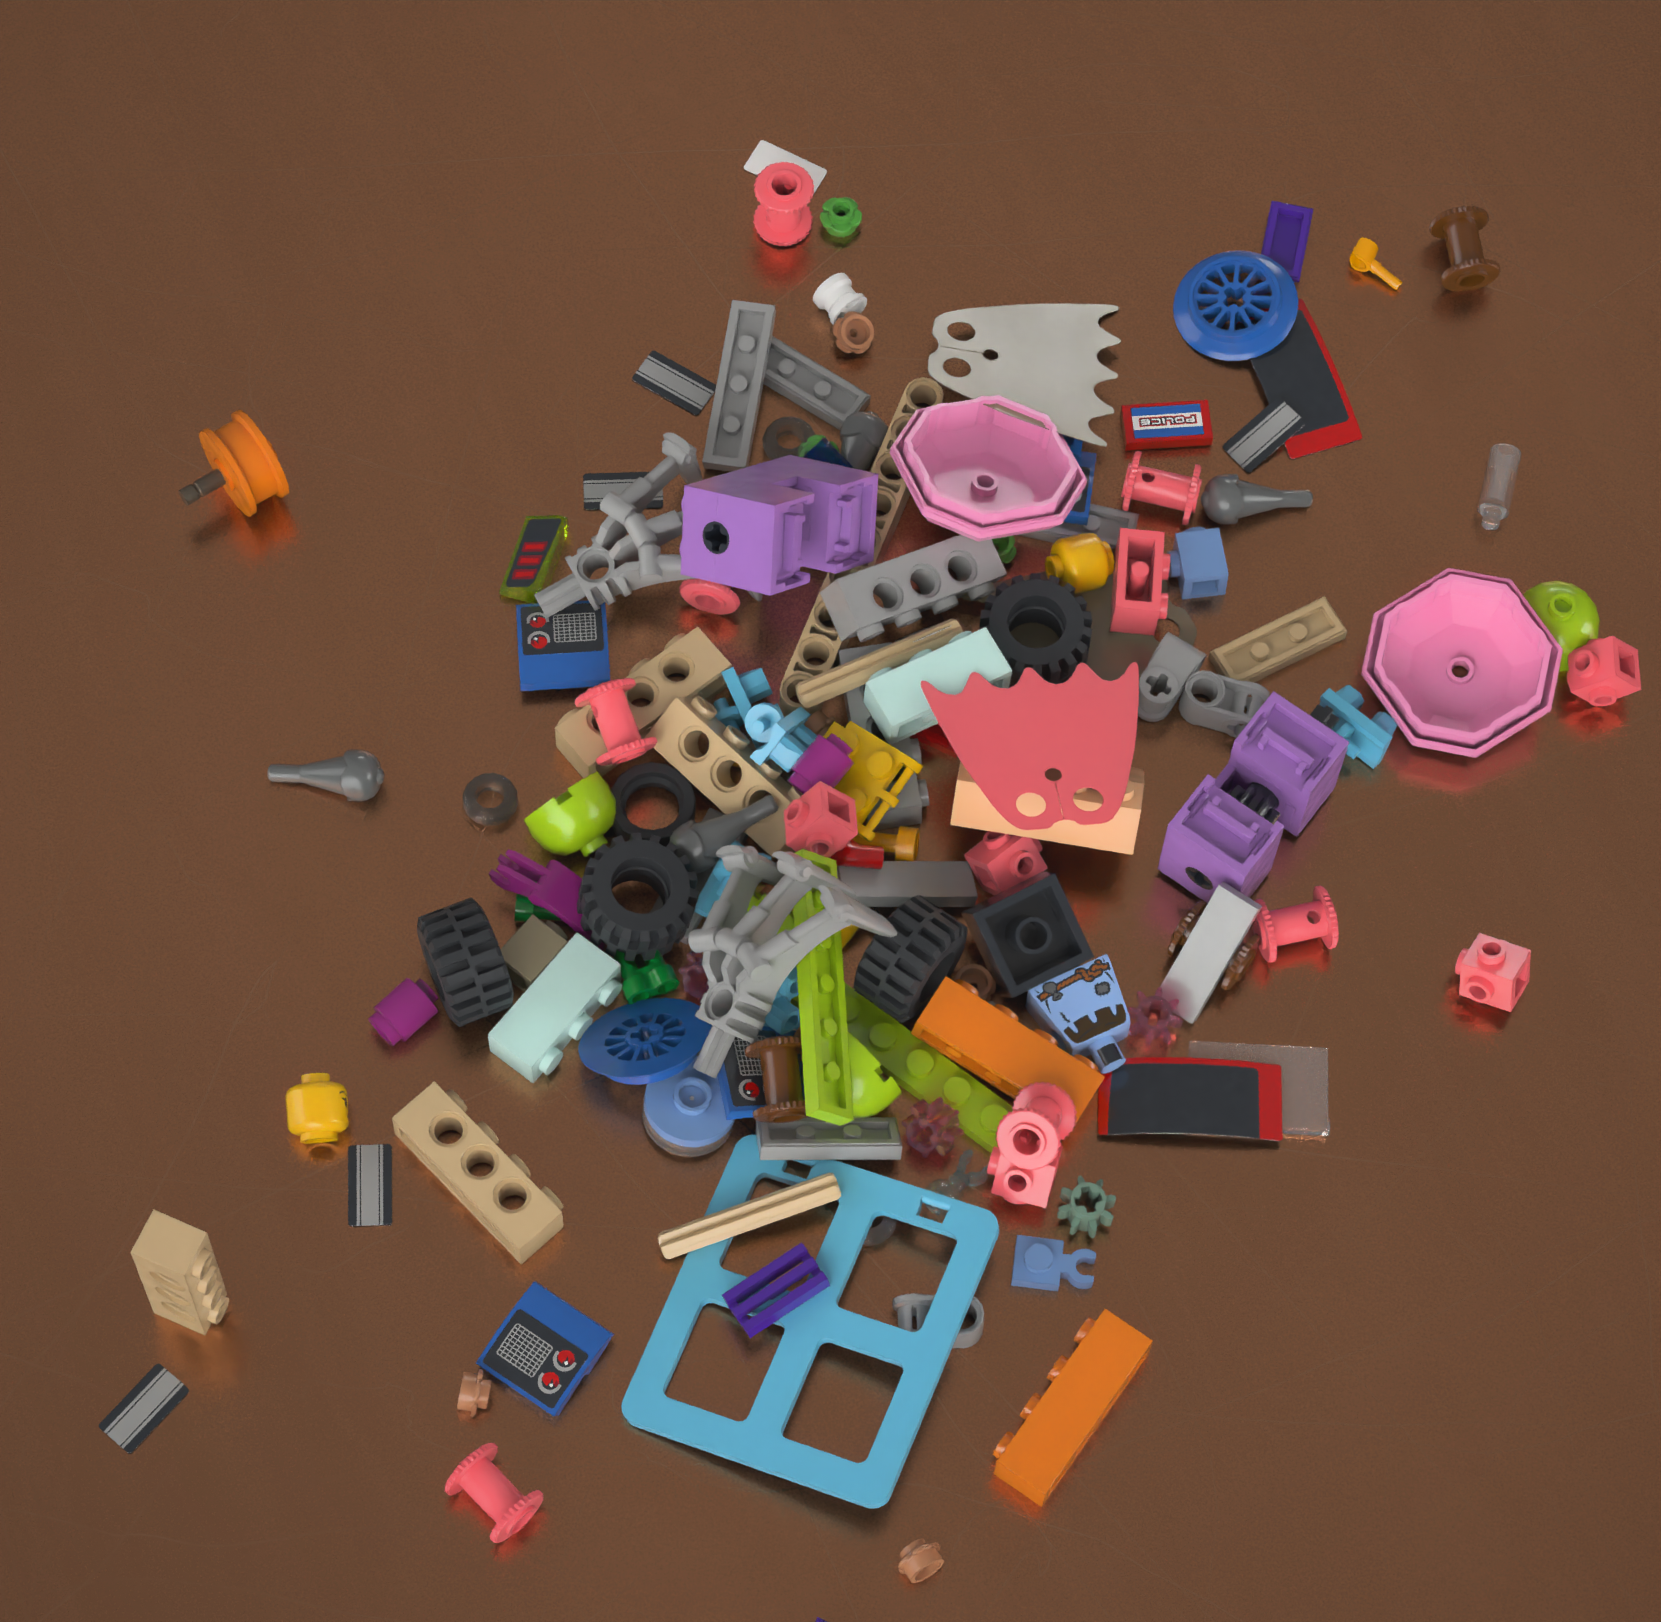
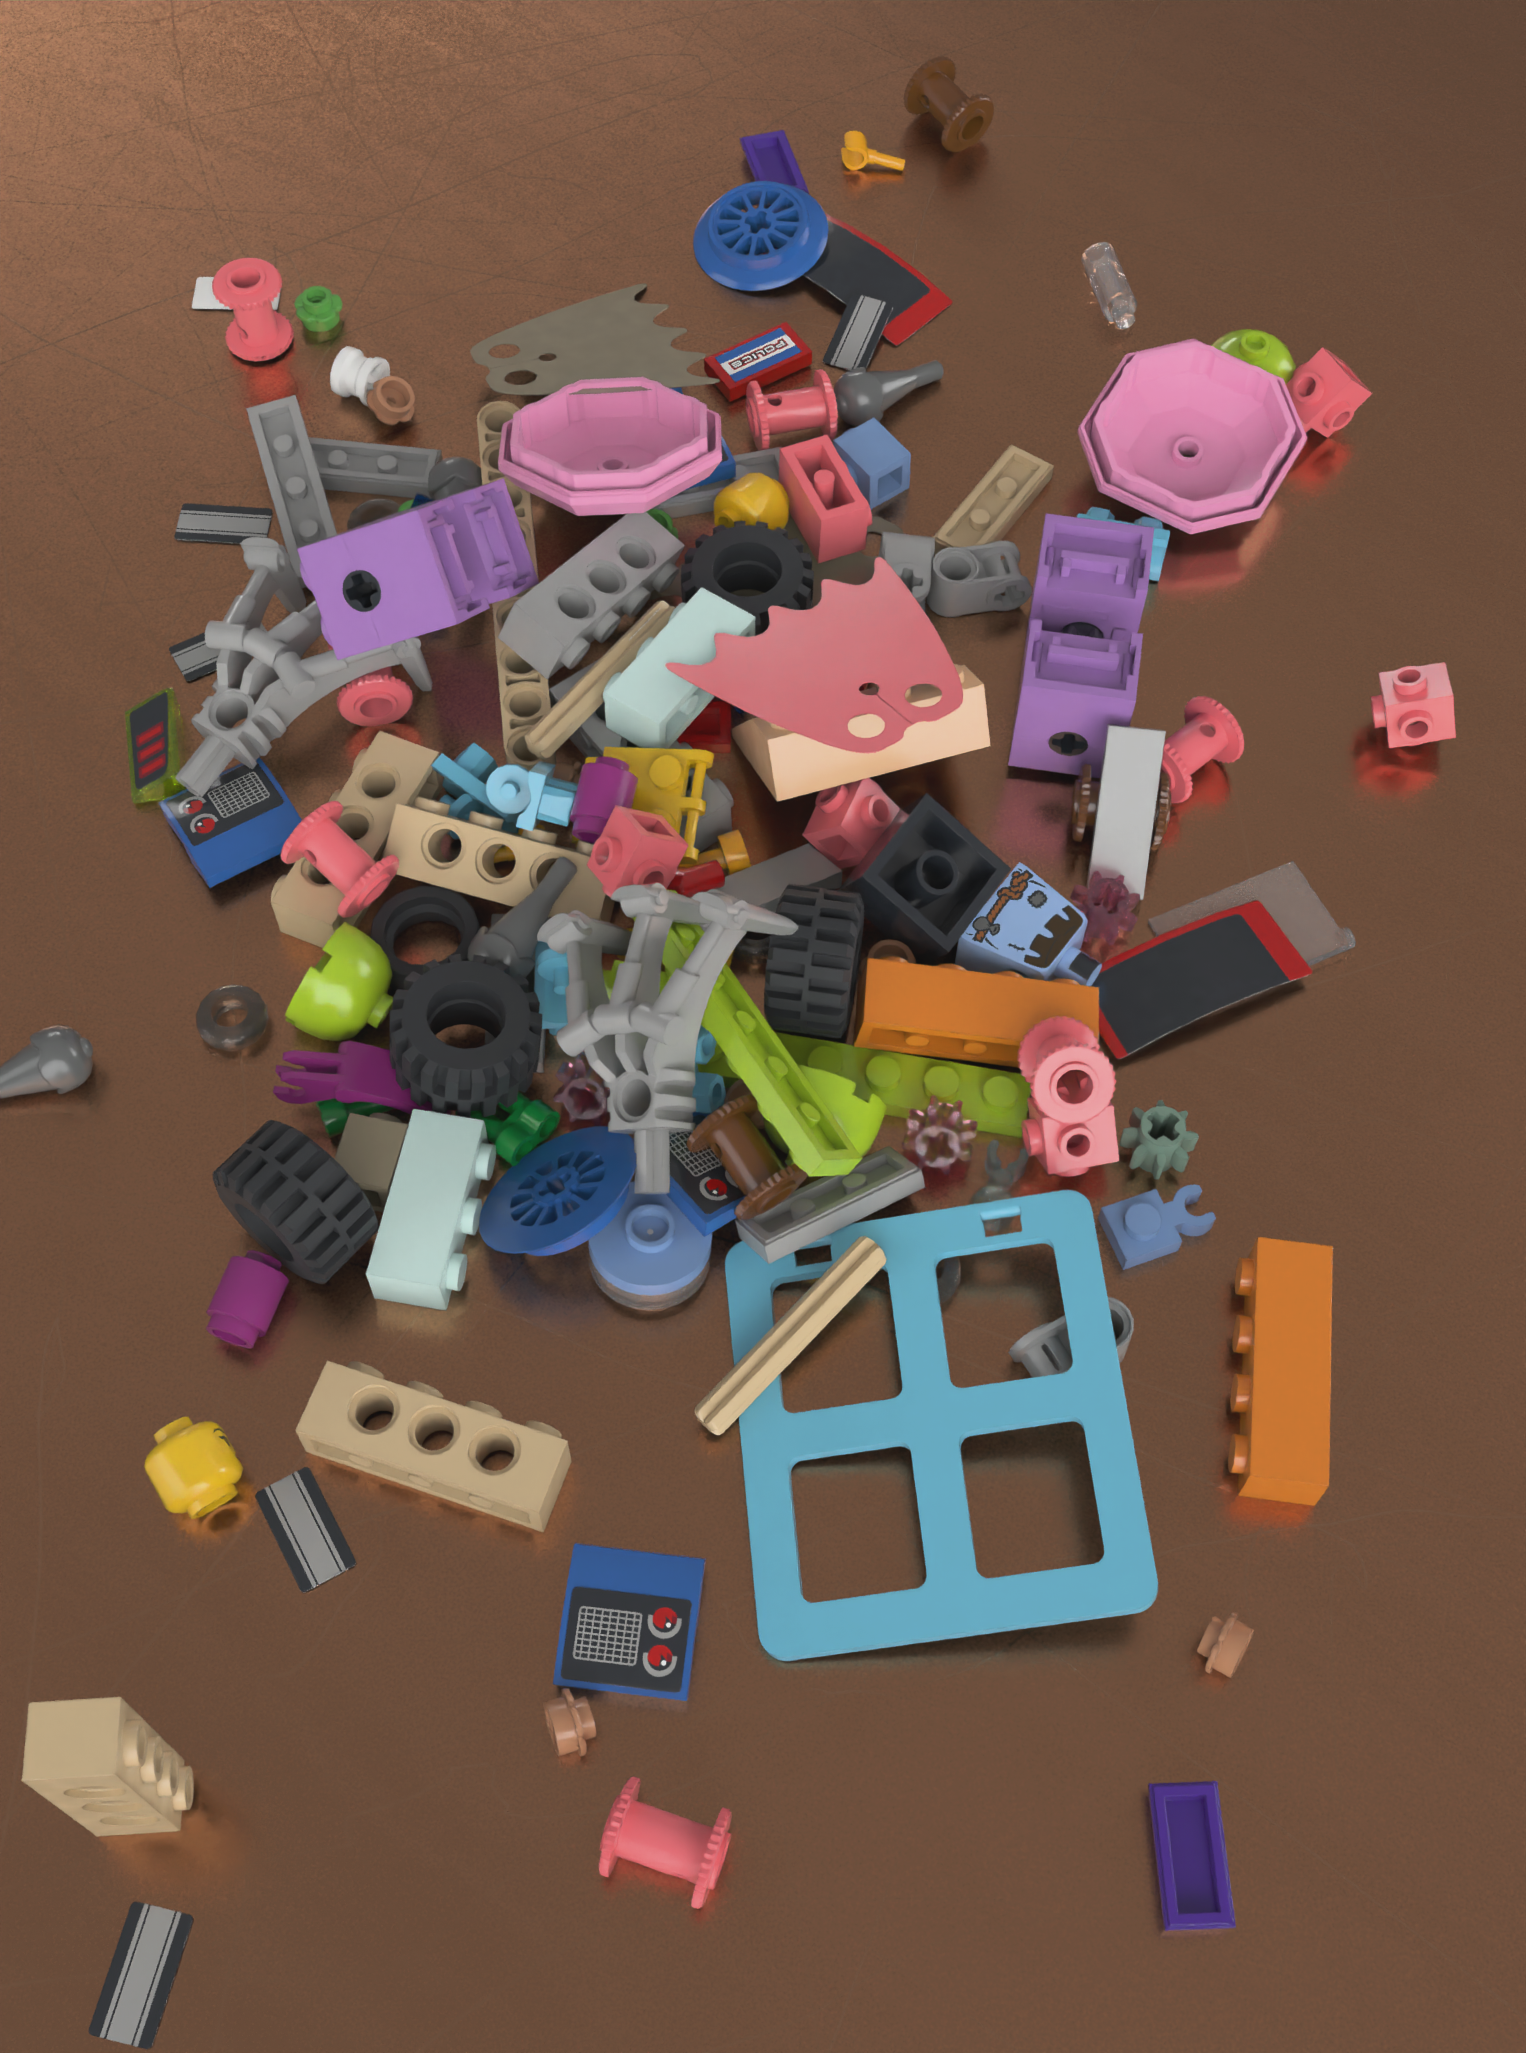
camera: 25 degrees left, 5 degrees down
dark purple tile [722,1242,830,1338] -> none

